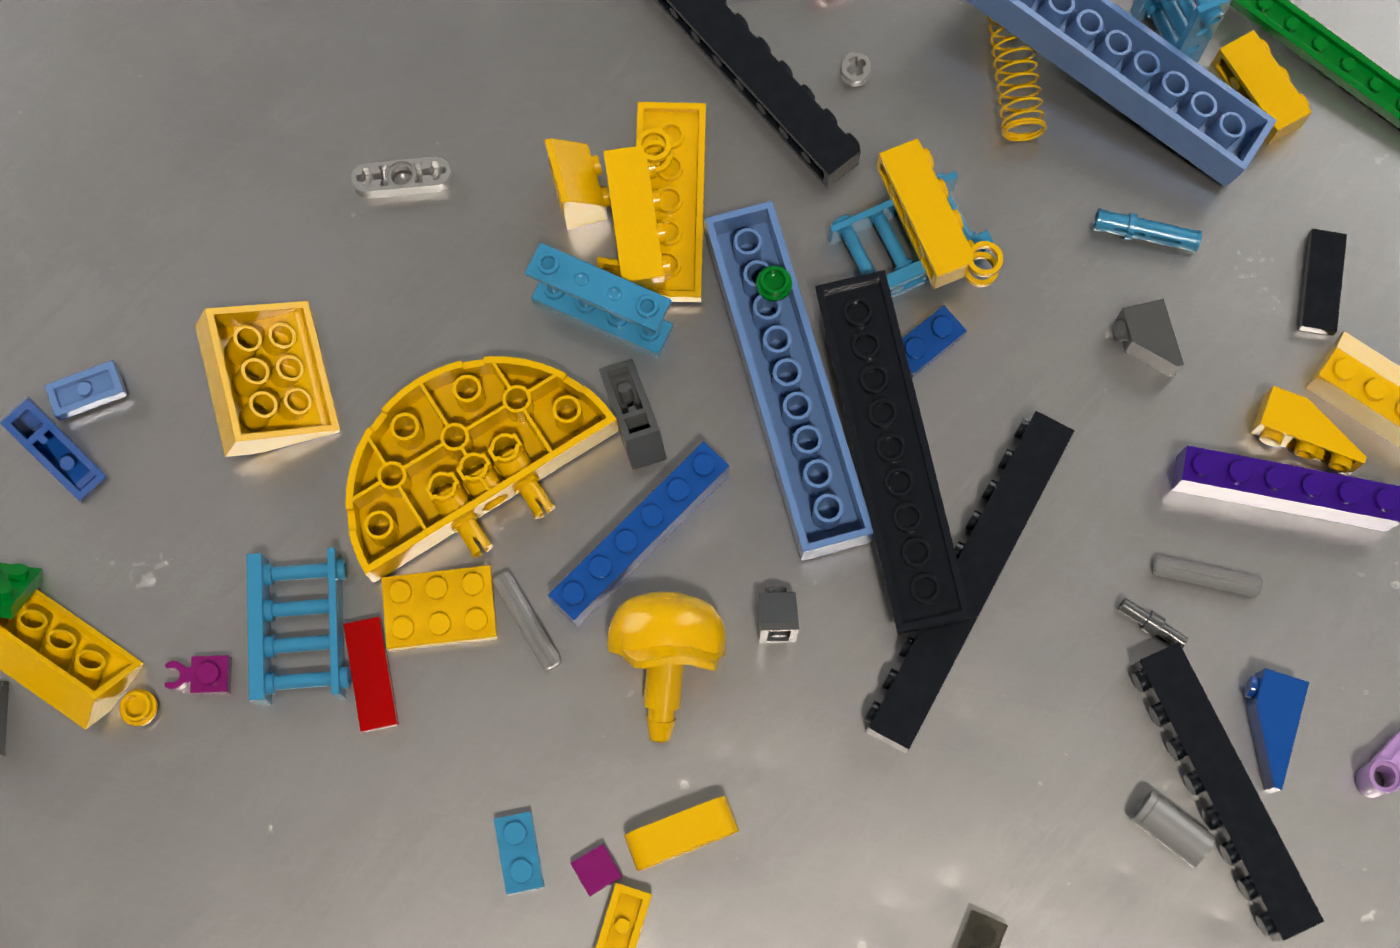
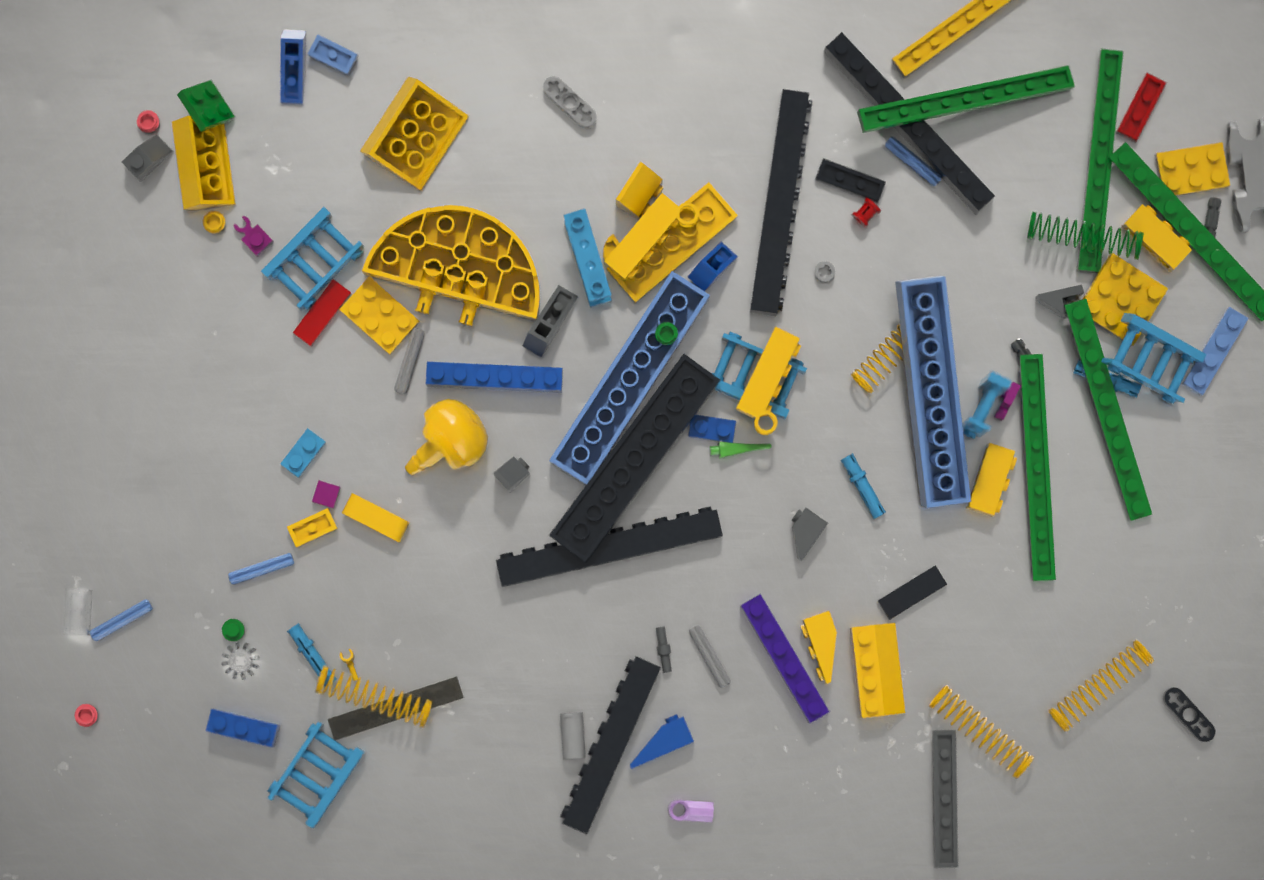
camera: 45 degrees right, 10 degrees up
none -> blue slope [688,241,738,292]
none -> bright green piece [710,442,772,459]

